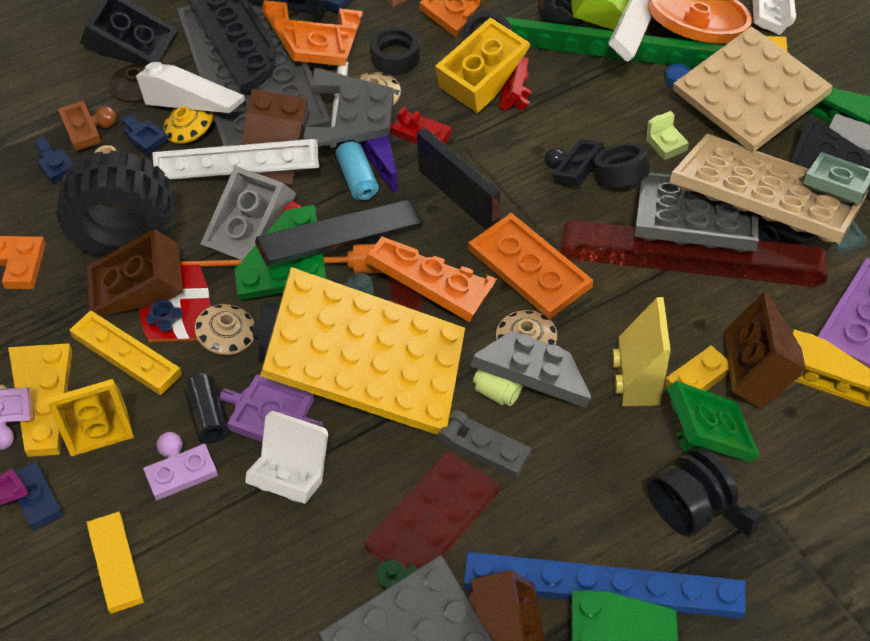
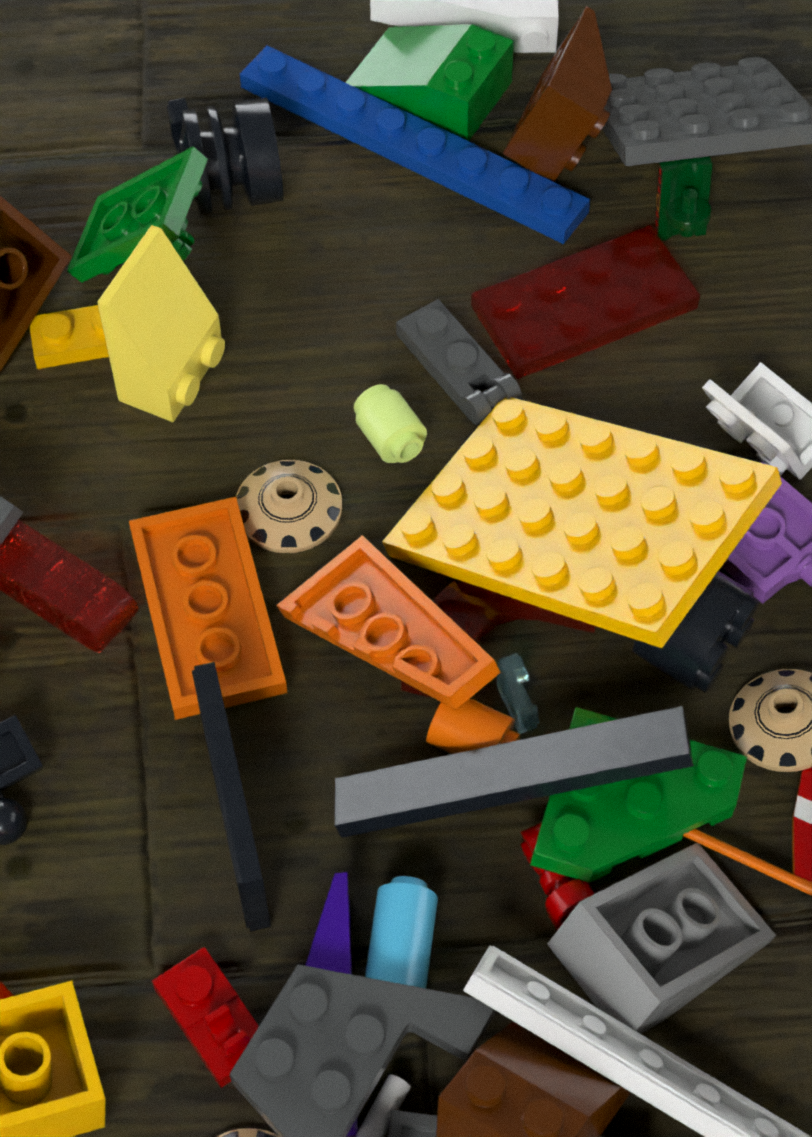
camera: 155 degrees left, 5 degrees up
wing [470,331,591,408] -> none

